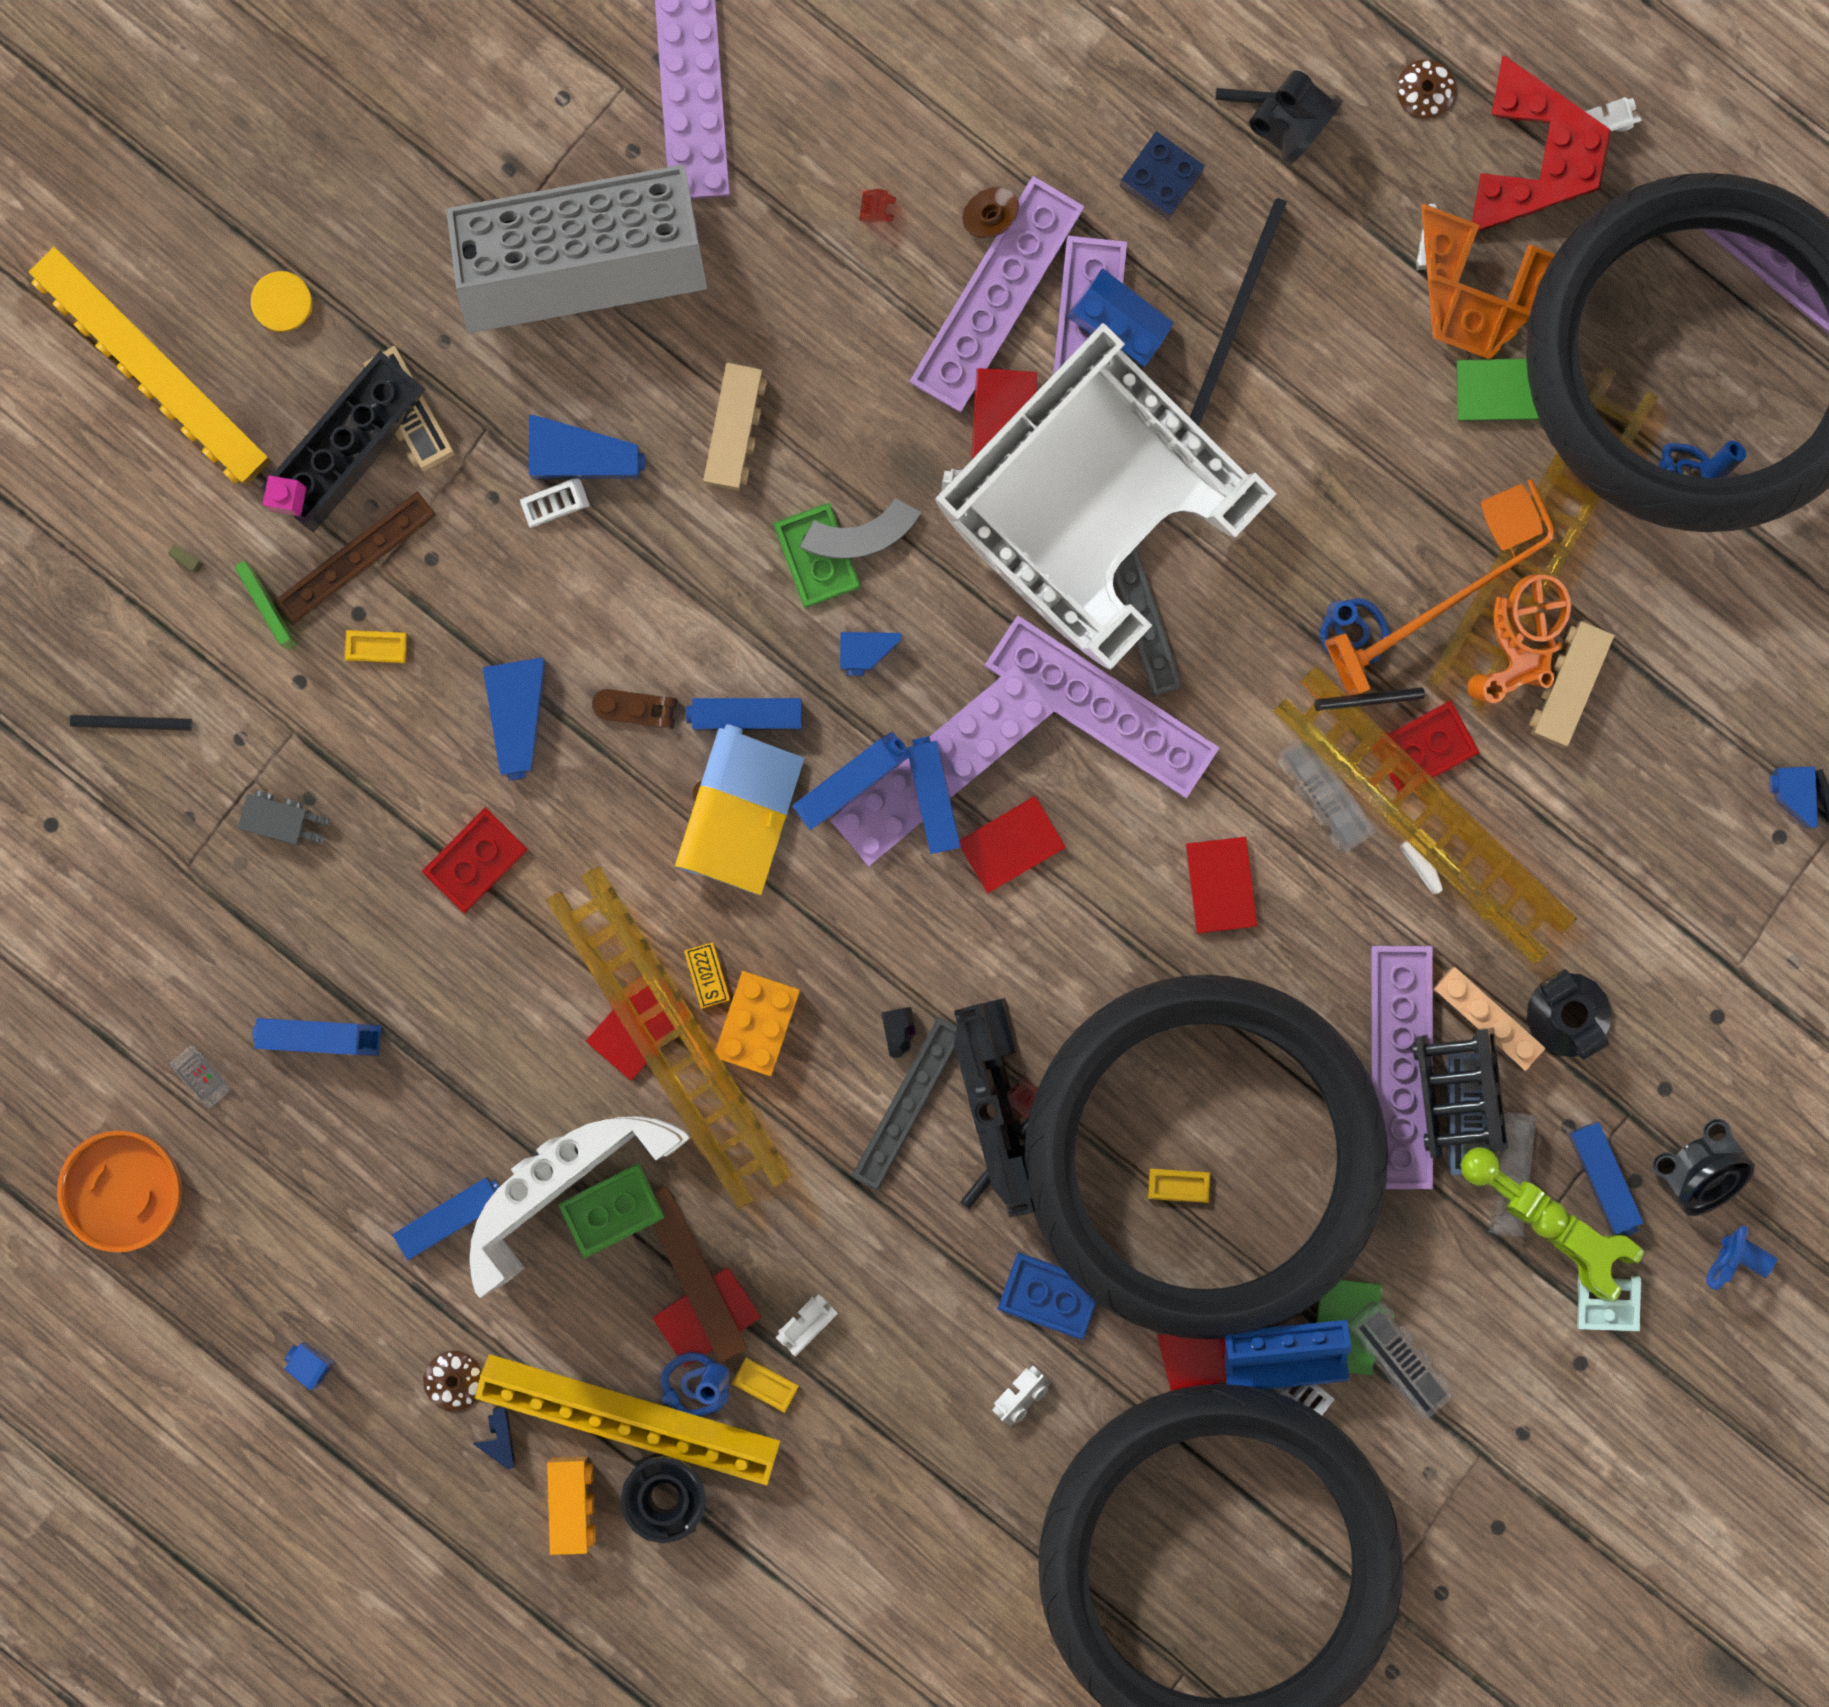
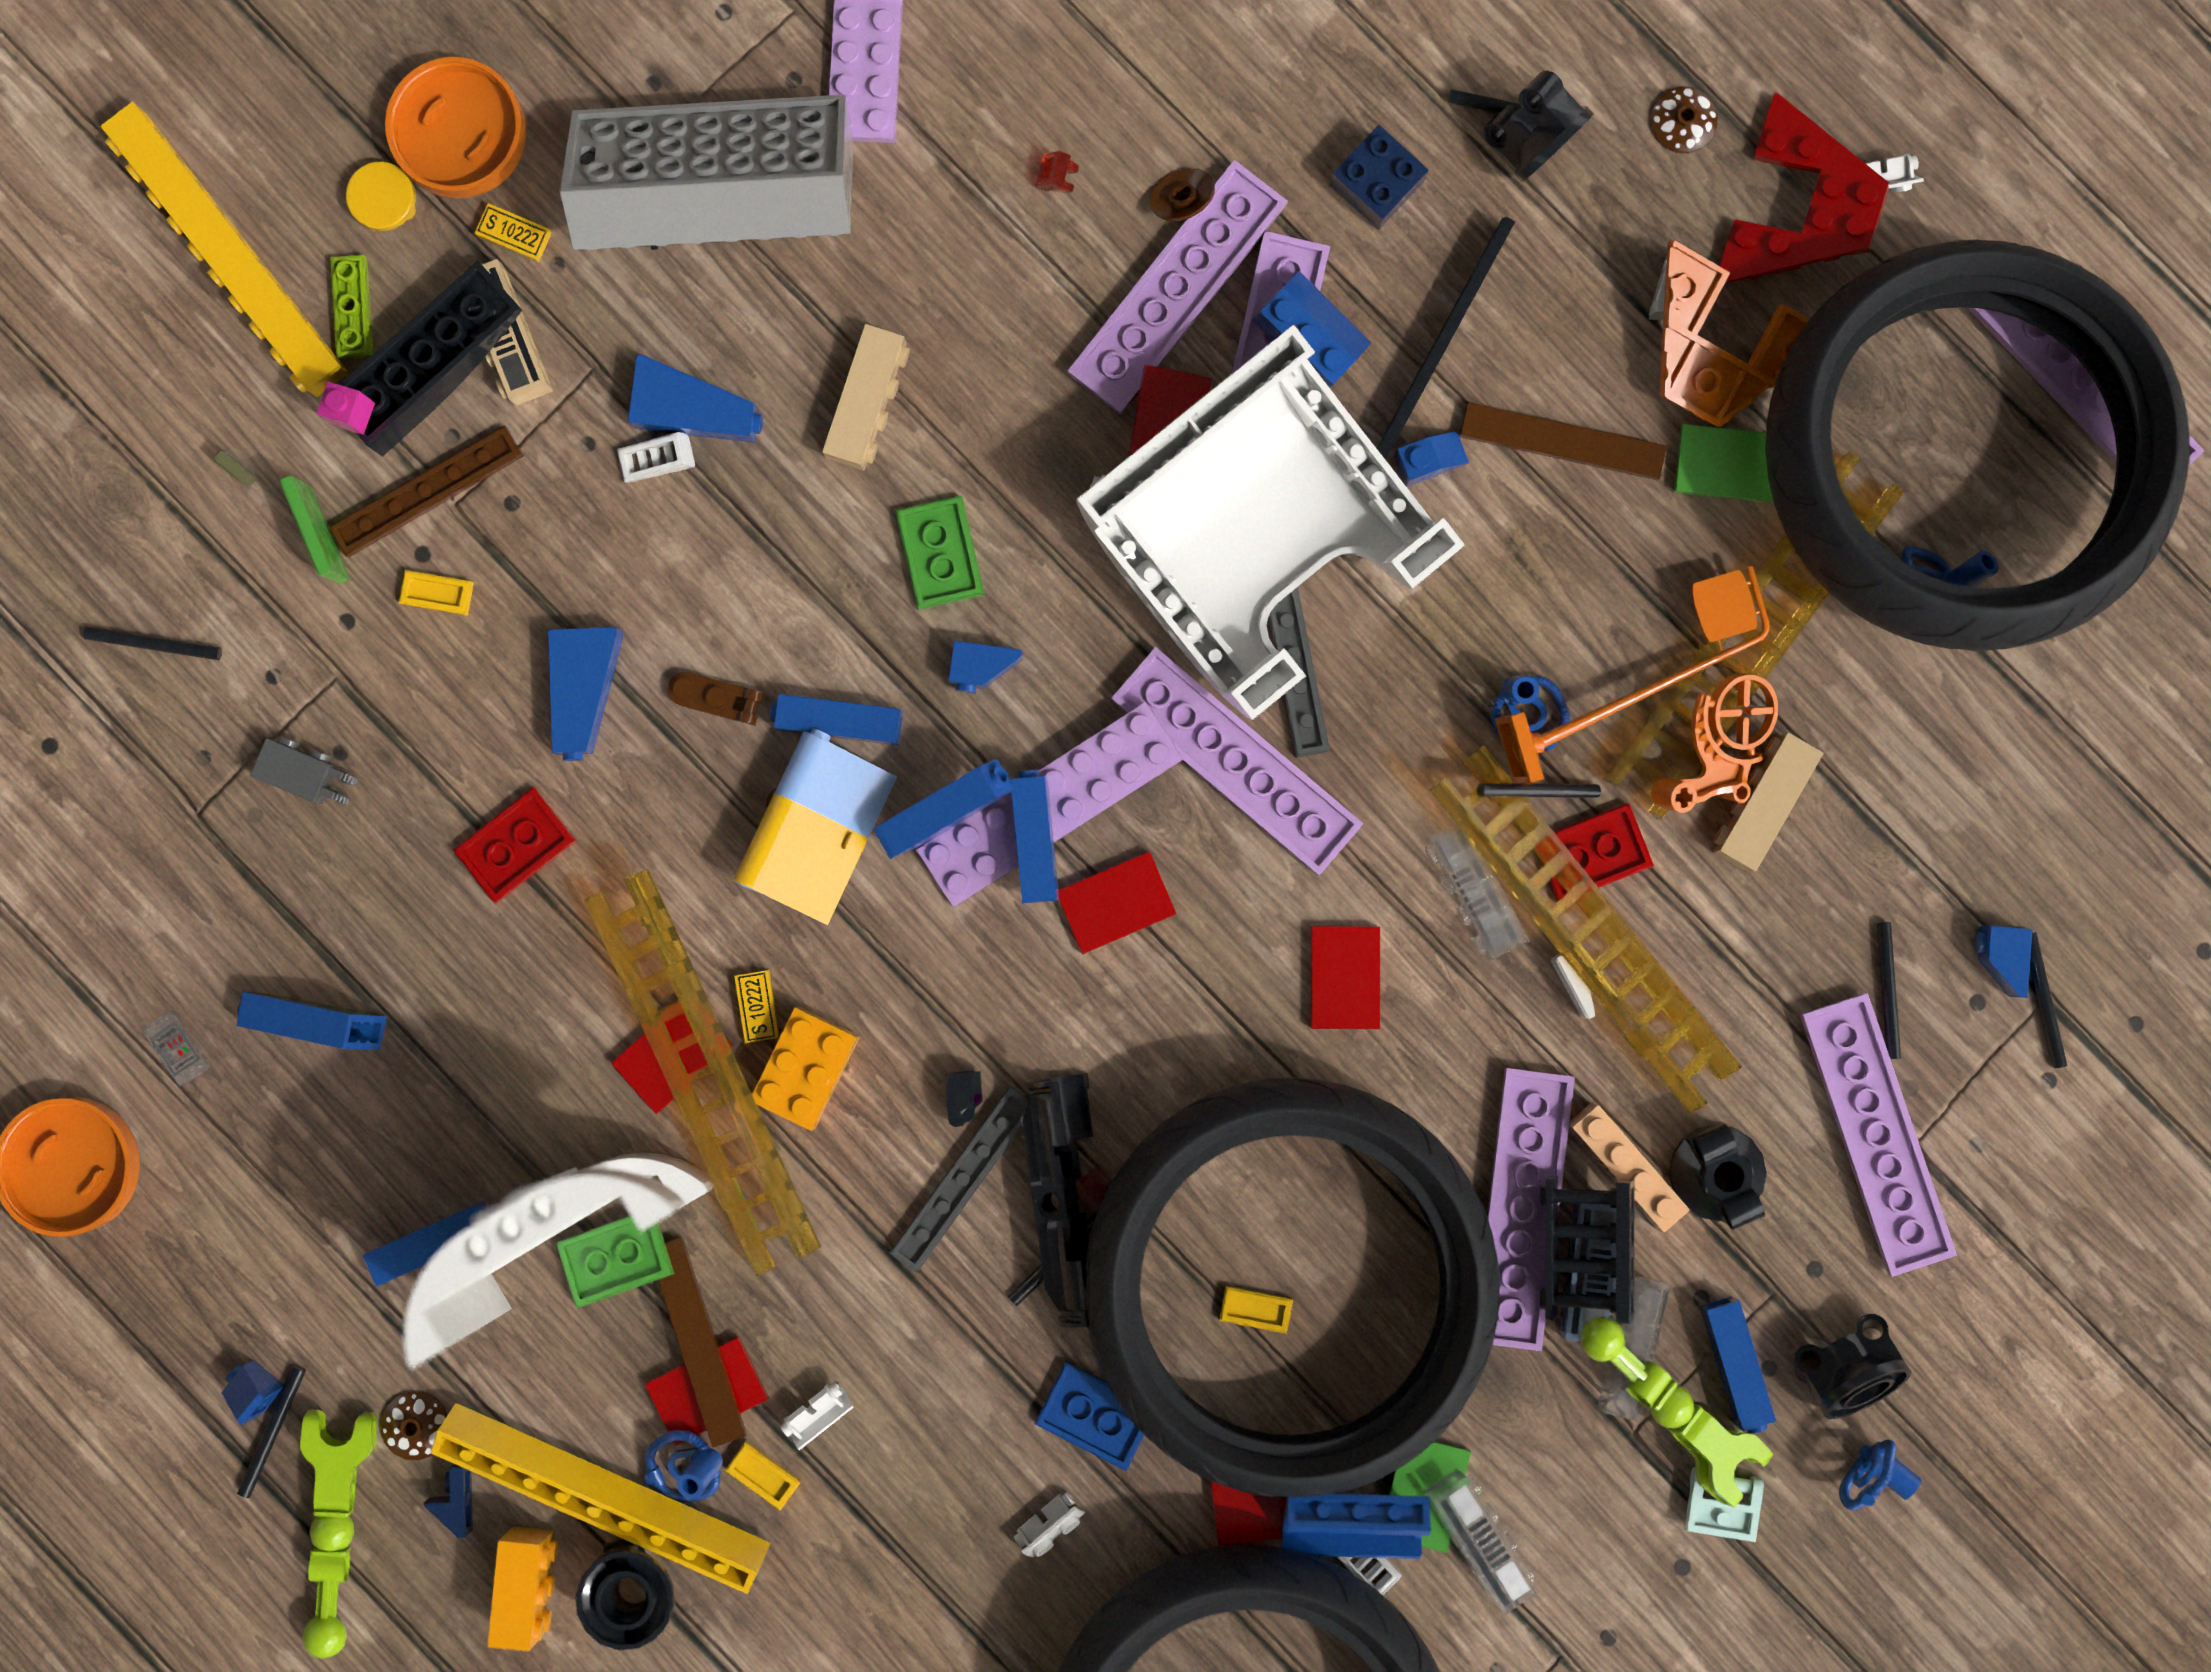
camera: 10 degrees right, 0 degrees up
light grey tile [799,498,921,559] -> none
none -> black bar [237,1365,306,1498]
none -> lime piece [300,1409,377,1659]
none -> lime tile [330,255,373,360]
none -> orange piece [385,57,527,198]
none -> yellow tile [474,203,552,263]
none -> blue slope [1393,431,1469,487]
none -> reddish brown tile [1460,402,1667,480]
none -> lavender plate [1799,993,1957,1277]
none -> black bar [1877,922,1901,1059]

